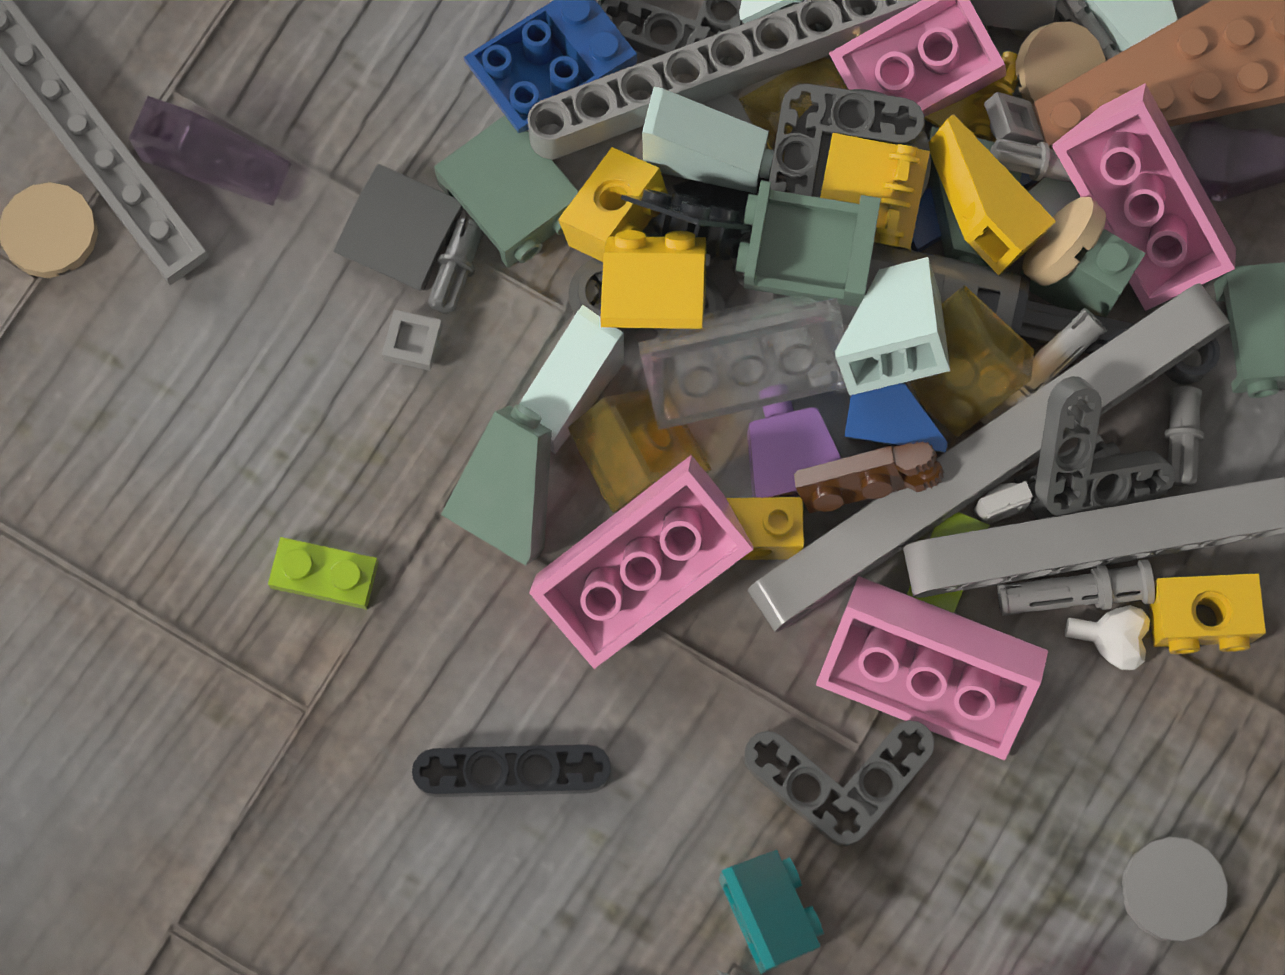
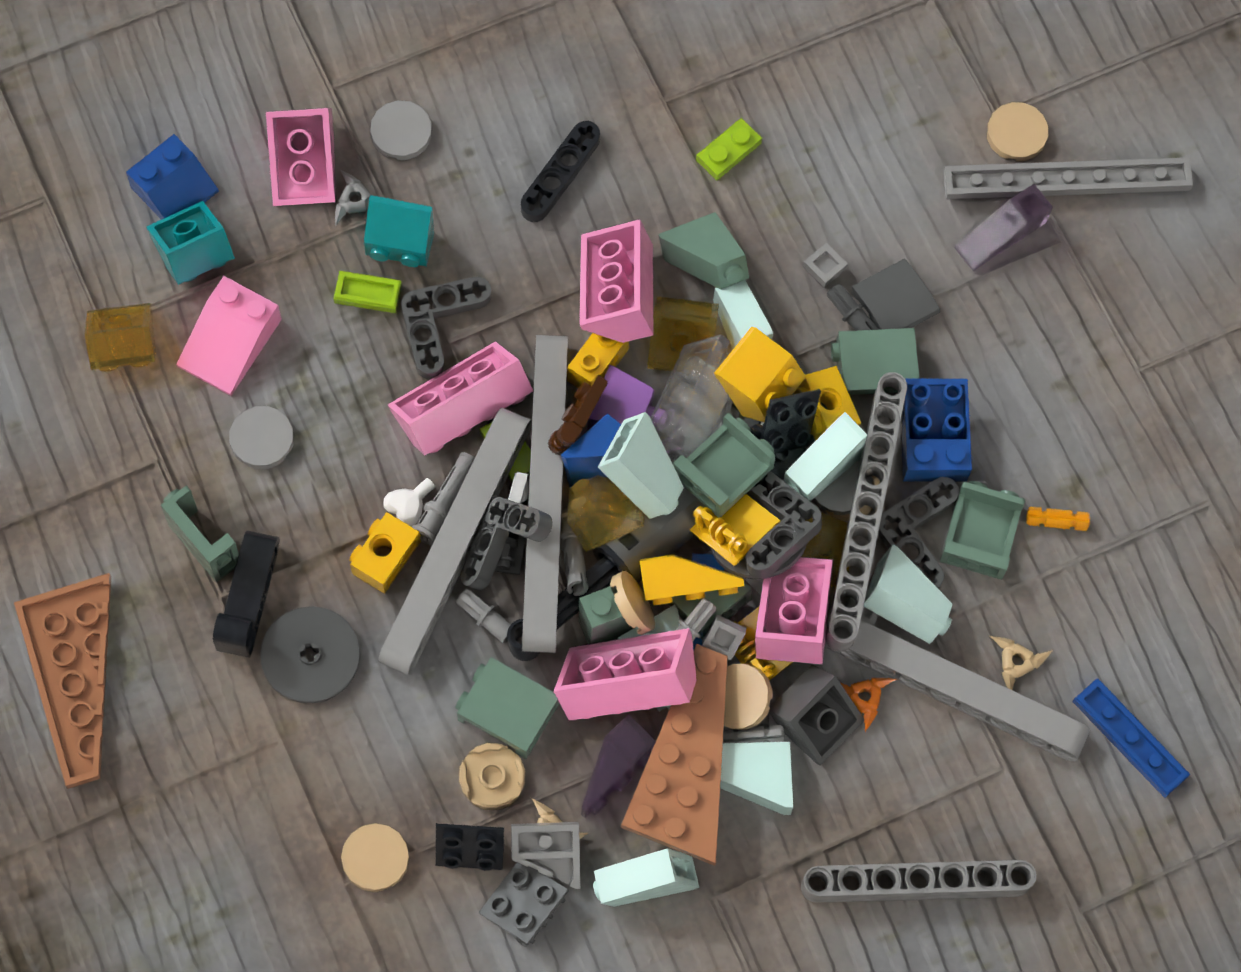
camera: 120 degrees right, 5 degrees down
none -> lime tile [333,270,402,313]

